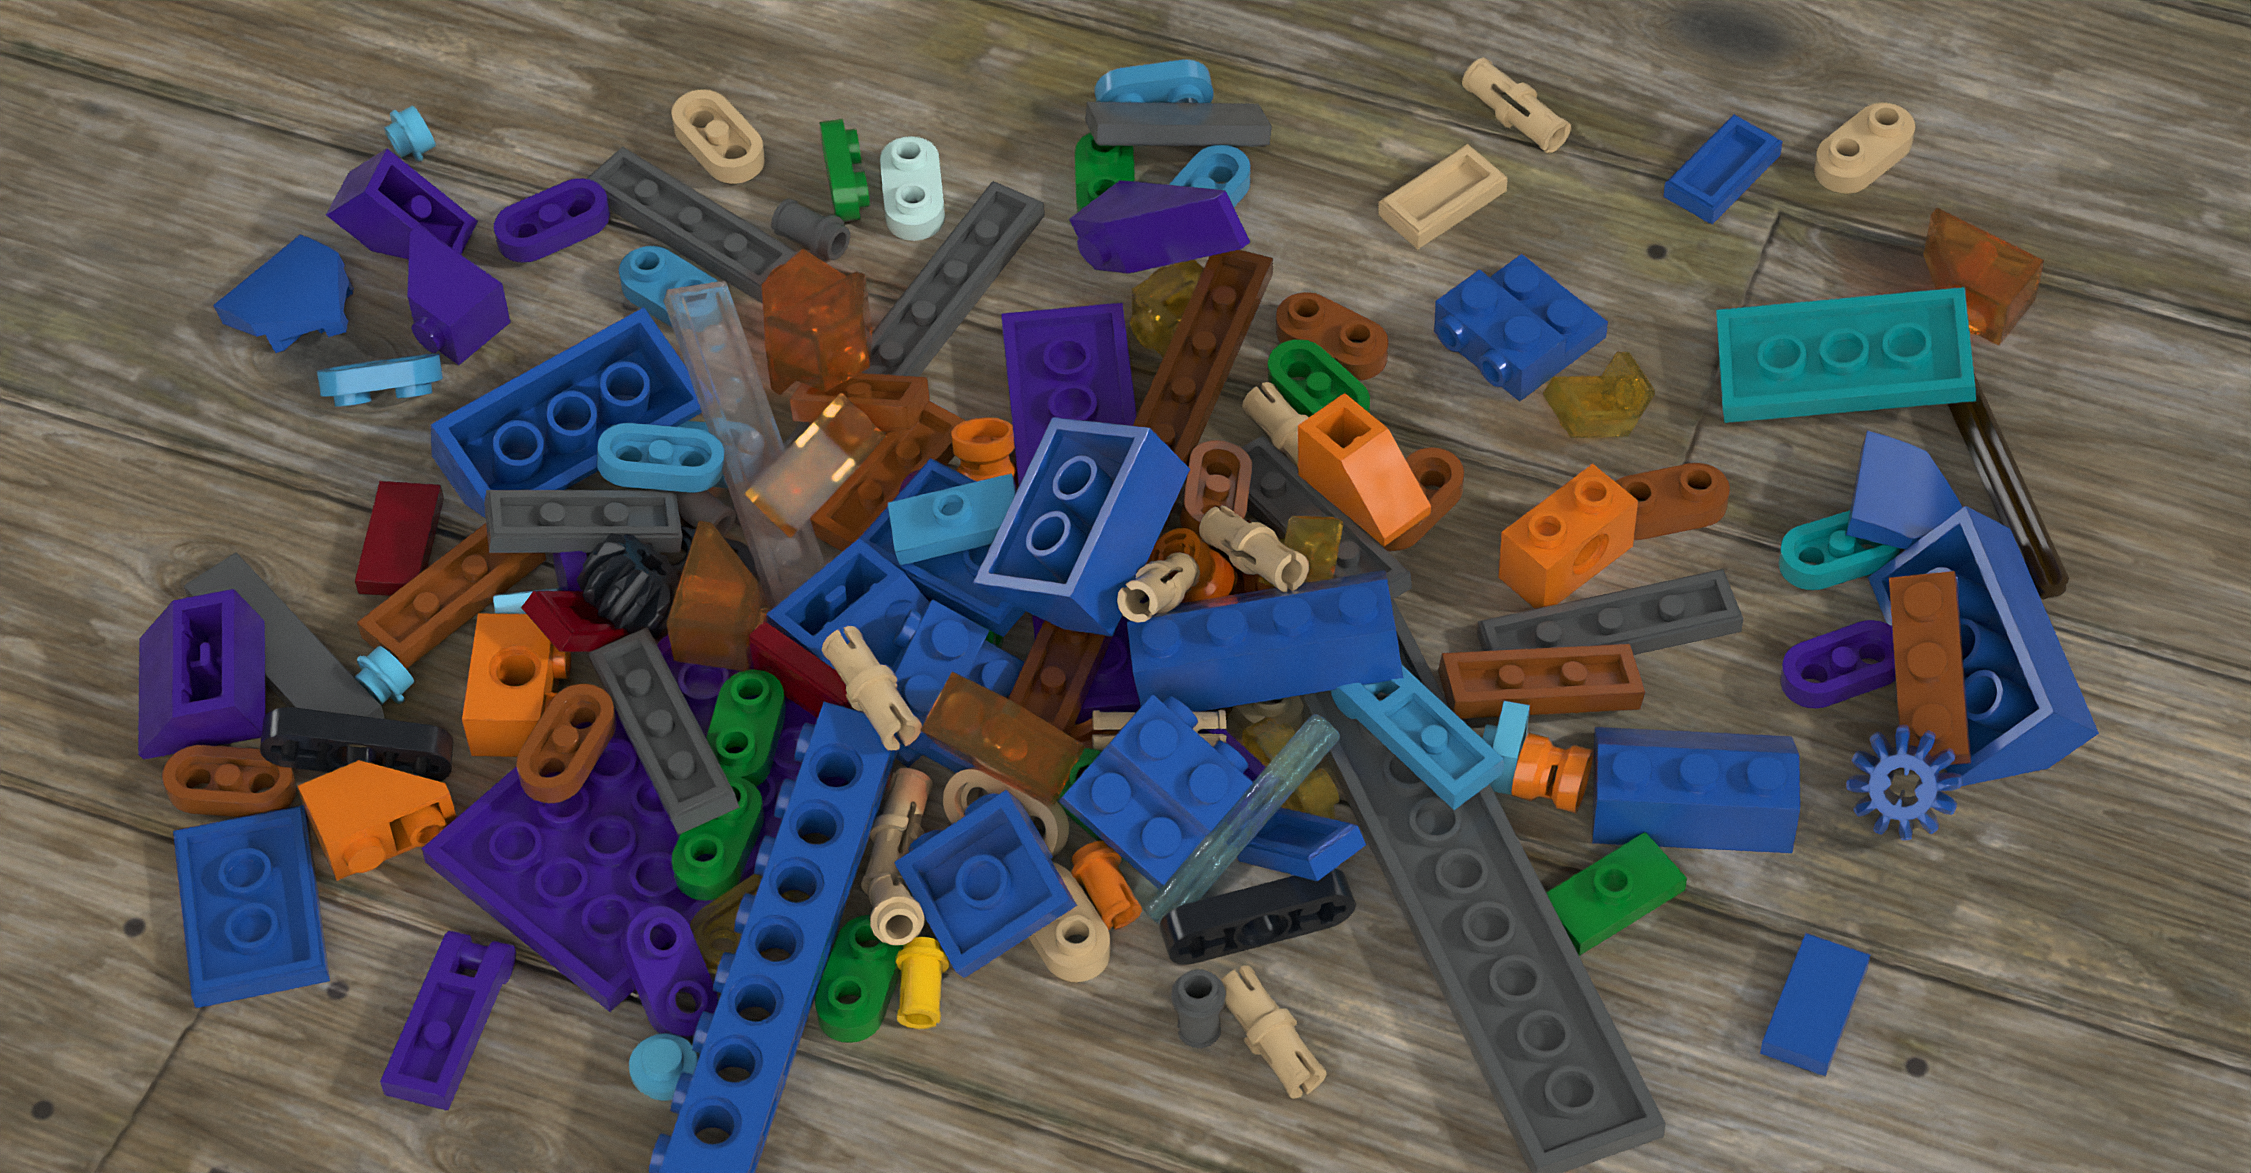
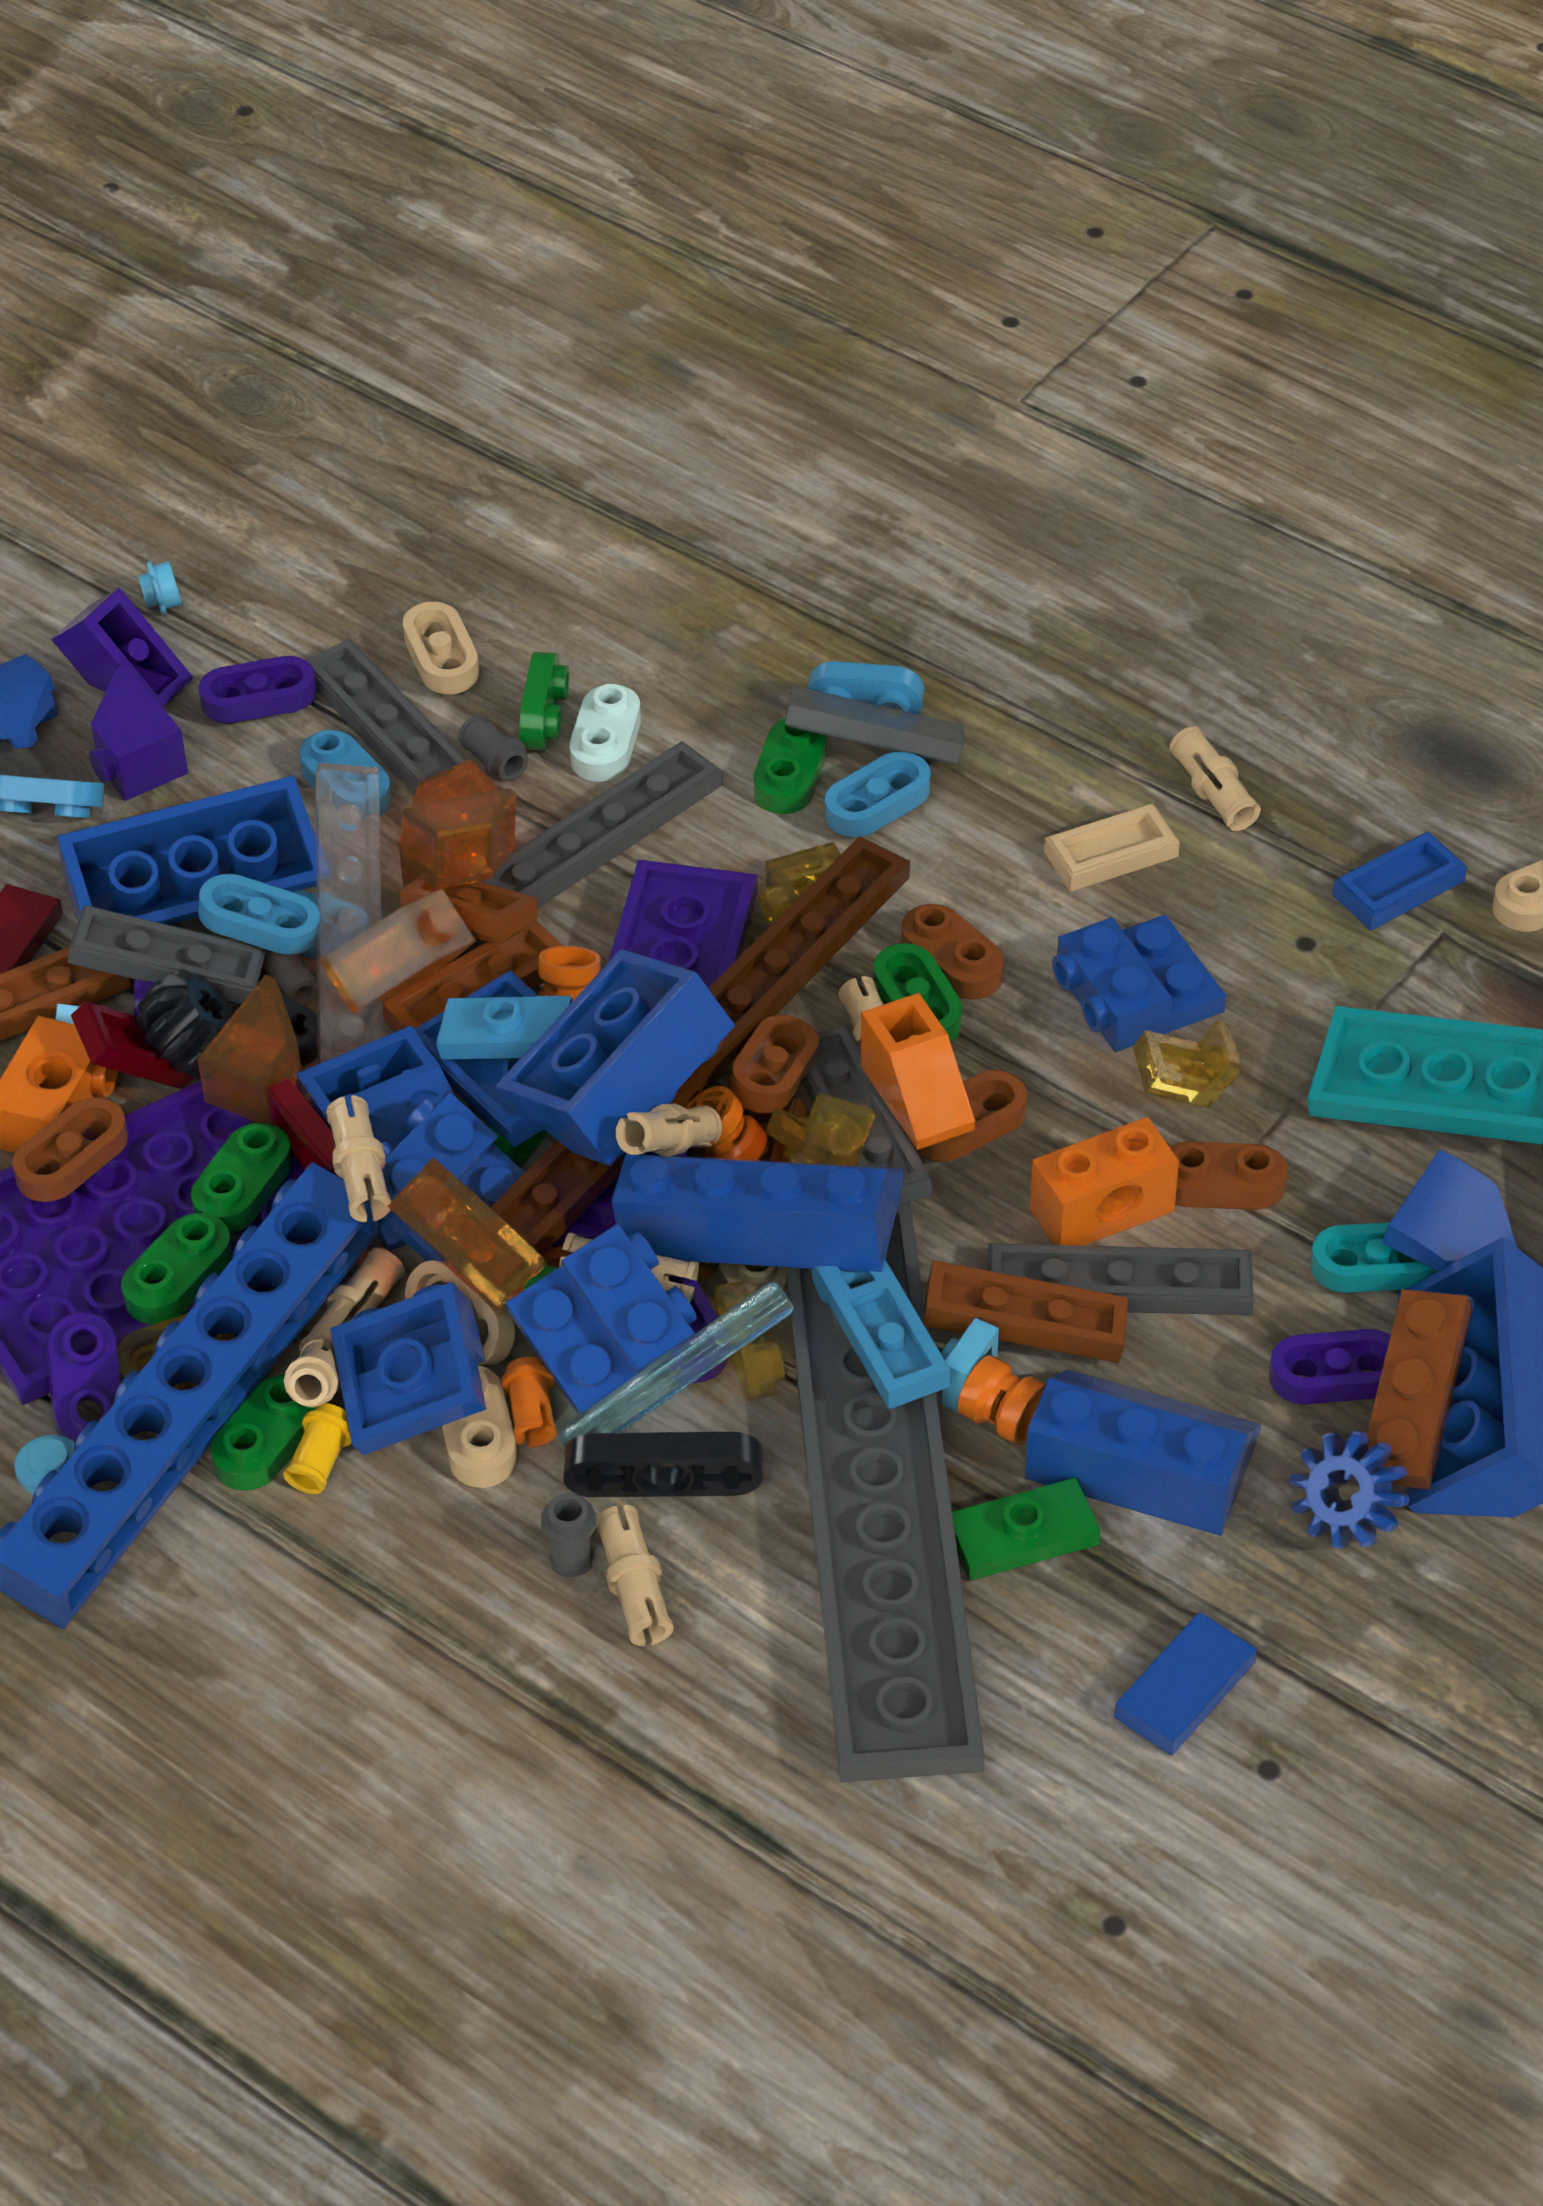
camera: 15 degrees right, 5 degrees down
dark grey tile [588,627,739,835] -> none
dark purple slope [1069,180,1250,274] -> none
tan pin [1199,506,1309,592] -> none
blue tile [1230,807,1366,881] -> none

